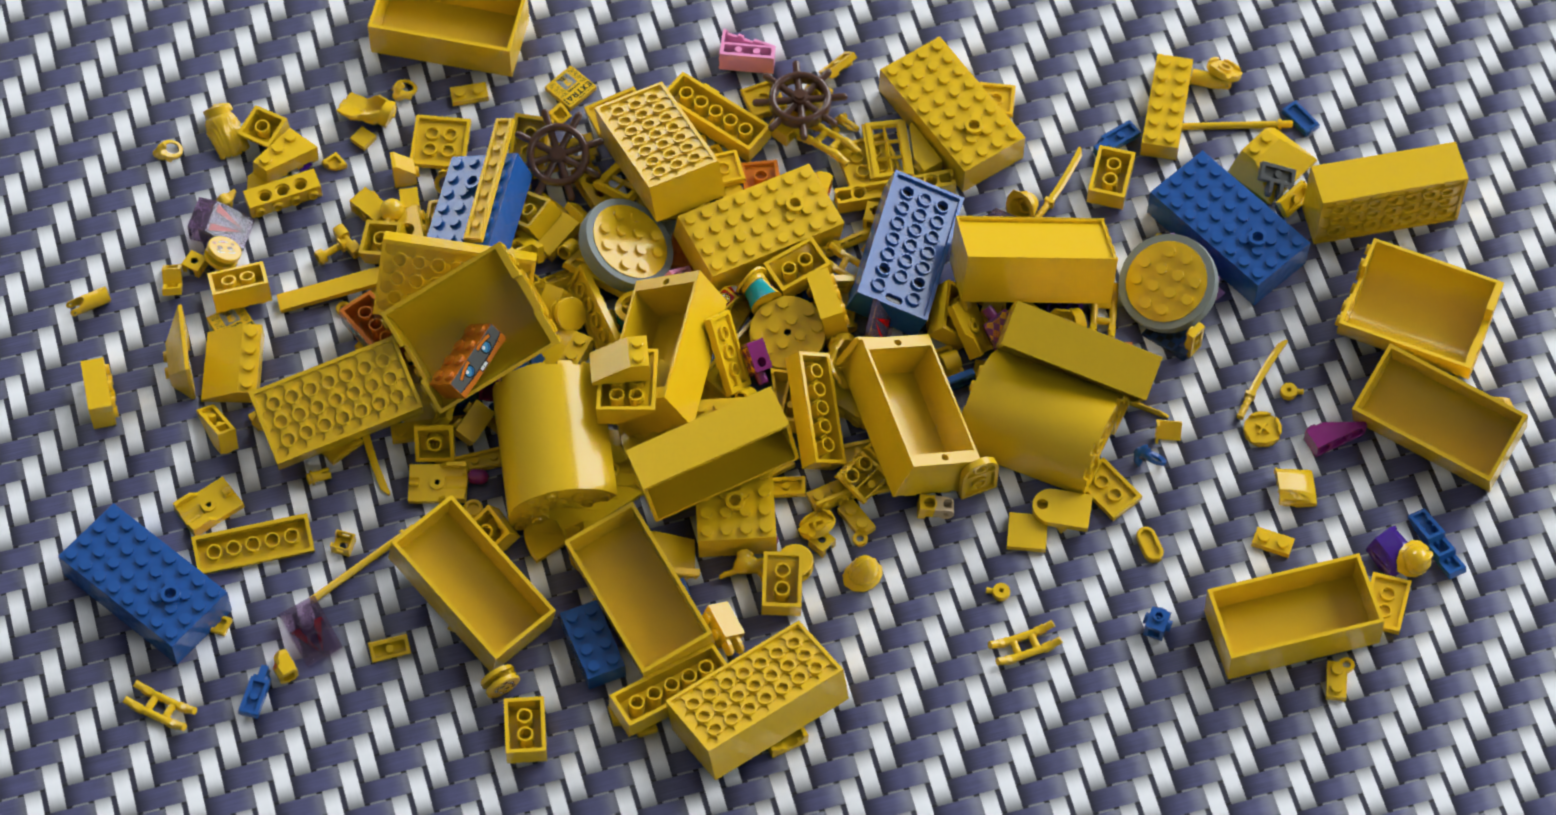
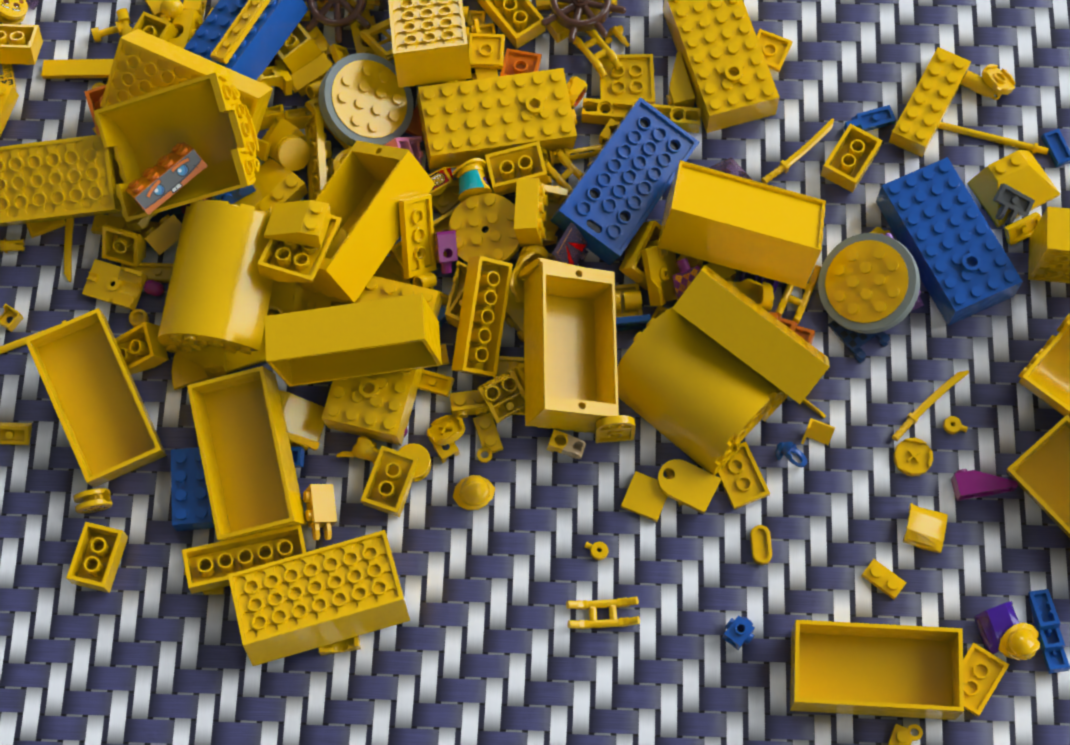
camera: 20 degrees right, 10 degrees up
yellow piece [861,119,915,182] -> none
yellow piece [1006,190,1039,217] -> none
yellow plate [1184,322,1205,358] -> none

